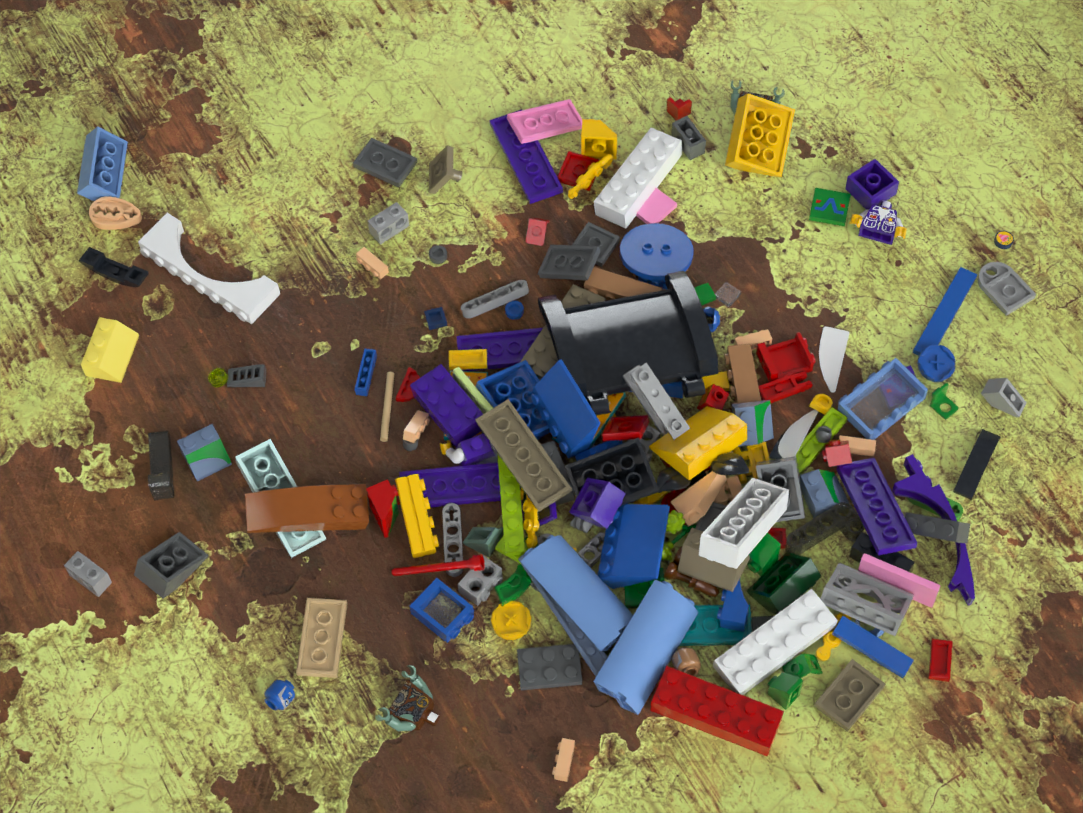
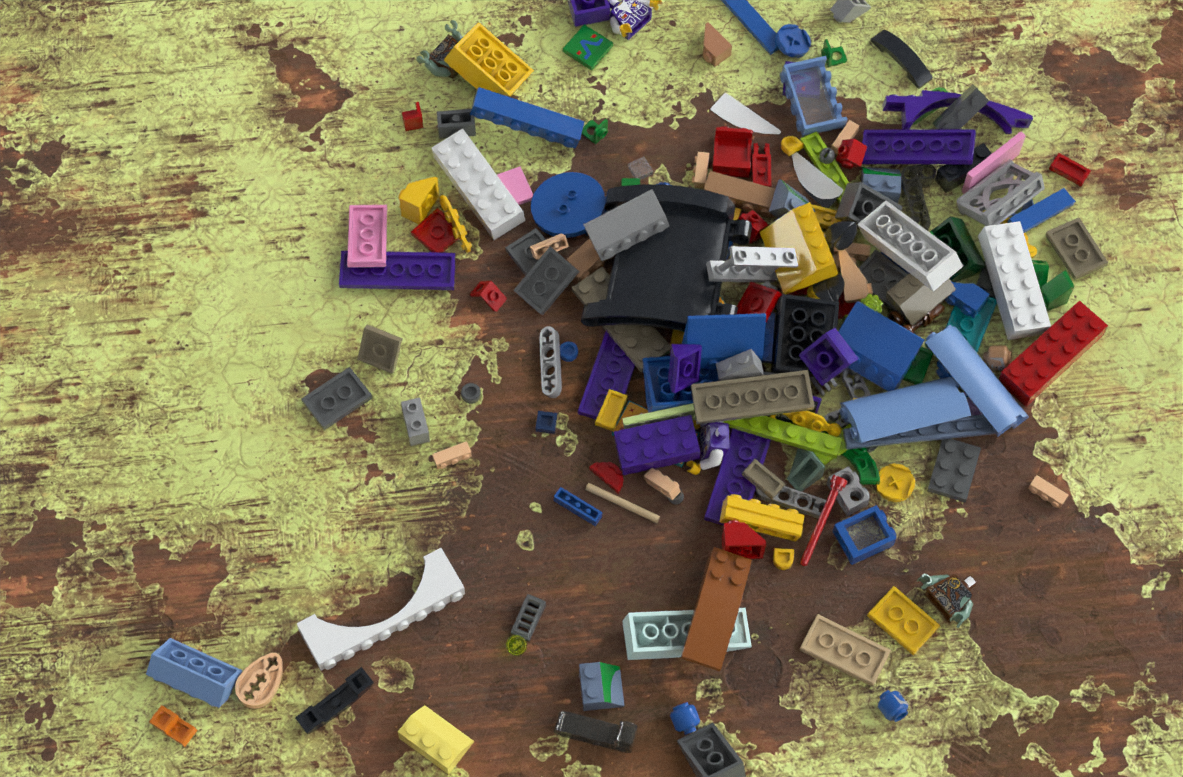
camera: 70 degrees left, 5 degrees up
none -> orange slope [149,705,198,747]
none -> blue brick [470,87,585,148]
none -> light nougat piece [530,233,569,260]
none -> green bracket [582,119,608,145]
none -> light grey slope [583,189,669,261]
none -> dark purple slope [668,344,702,393]
none -> blue head [670,702,700,735]
none -> nougat slope [703,22,732,67]
none -> light grey brick [716,349,764,381]
none -> dark tan tile [742,459,785,500]
none -> yellow tile [773,548,794,570]
none -> yellow tile [867,586,940,656]

